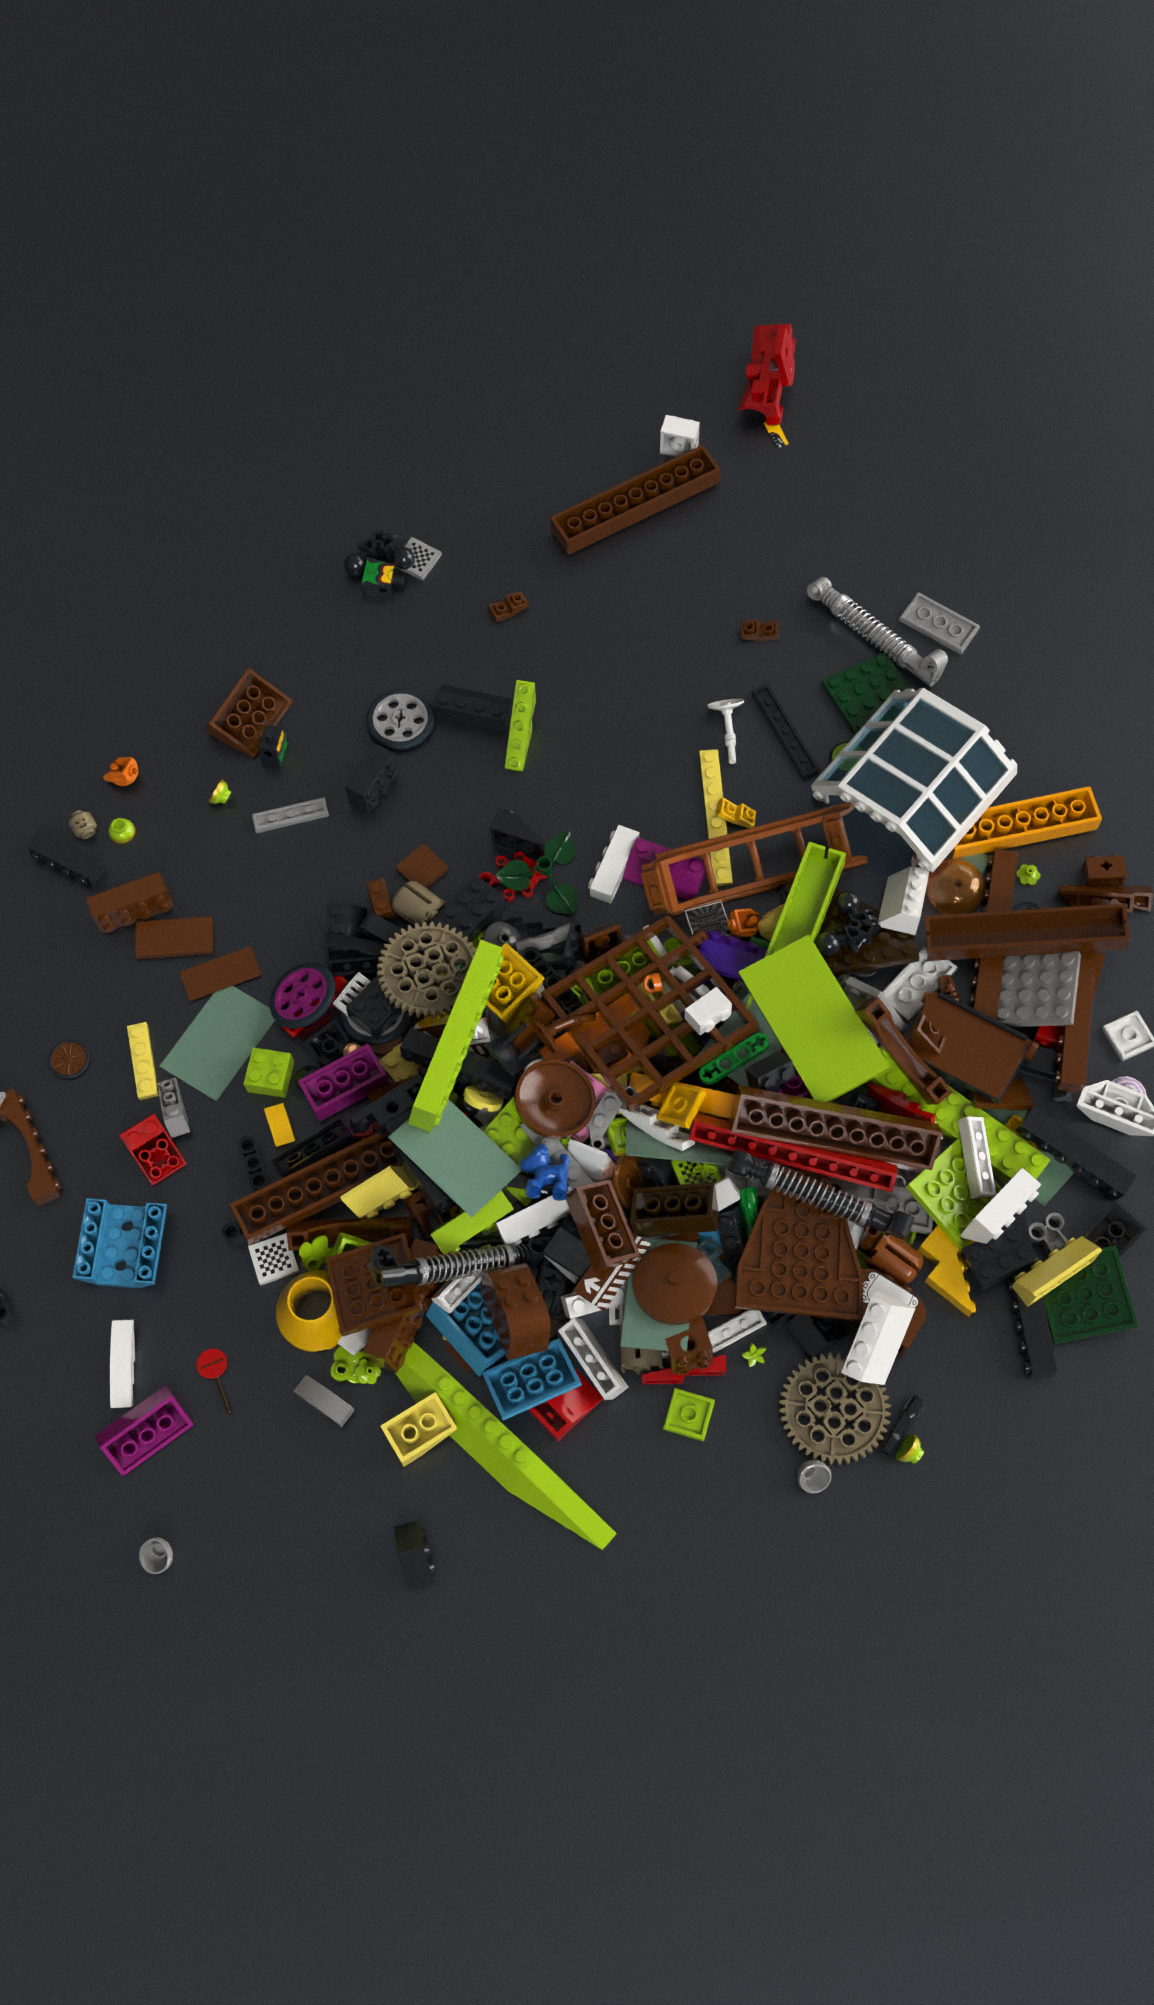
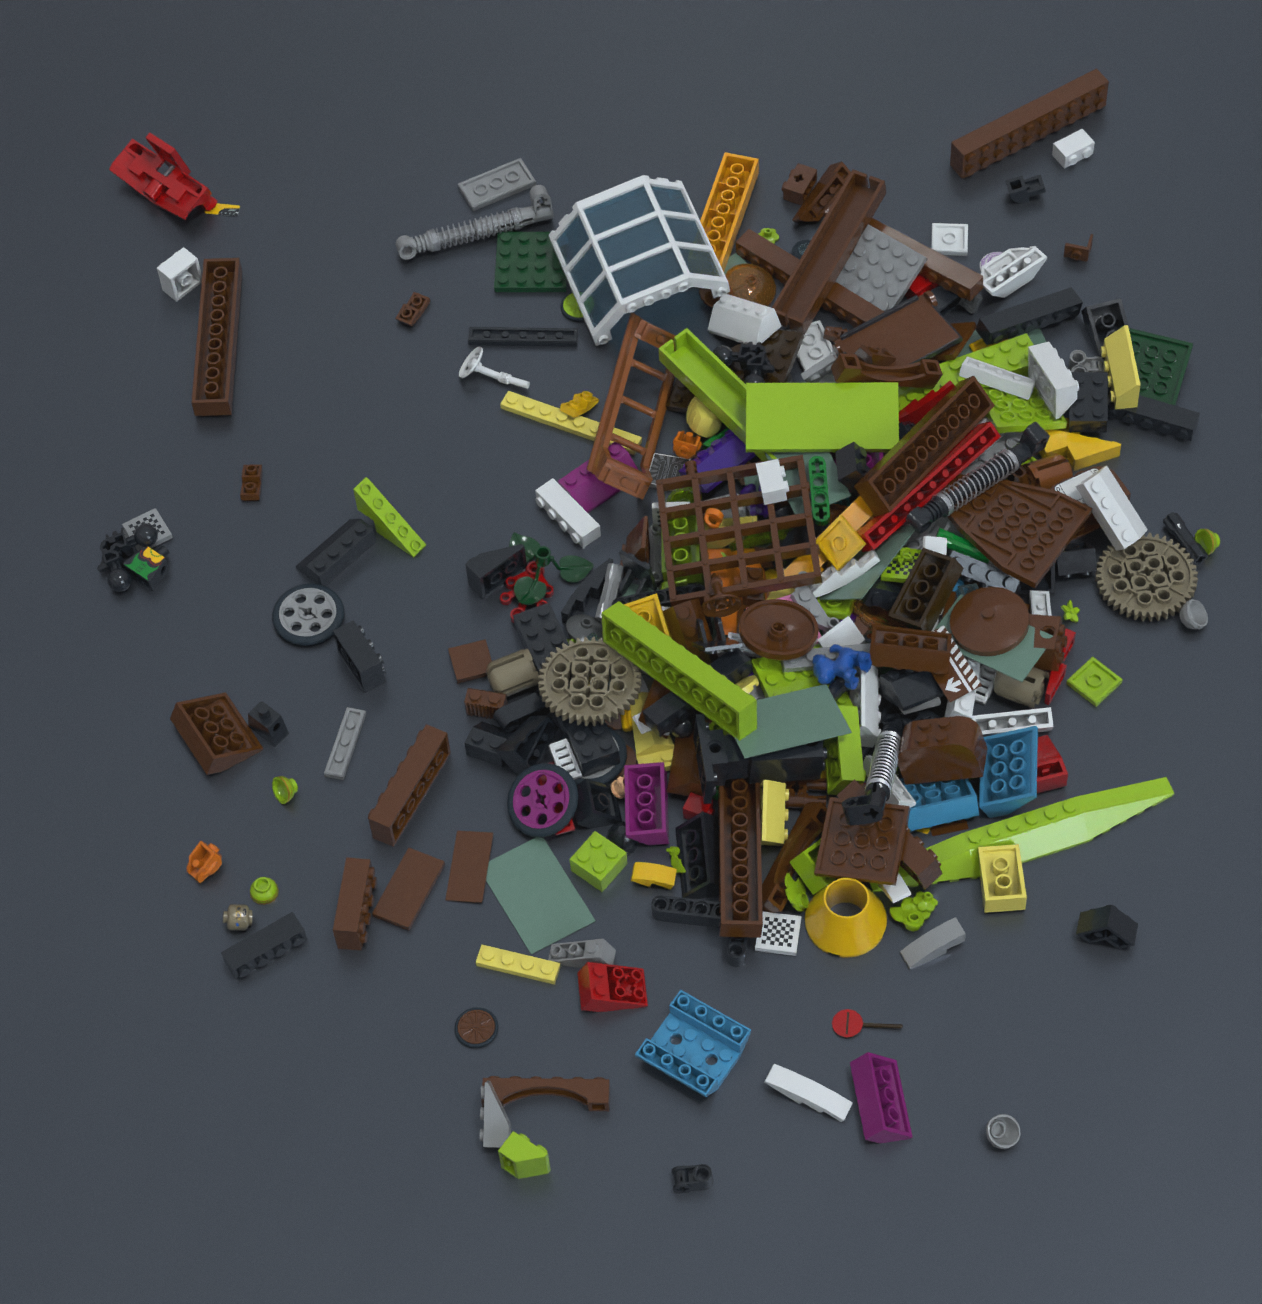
camera: 60 degrees left, 10 degrees down
none -> reddish brown brick [368,724,451,847]
none -> lime piece [666,846,686,873]

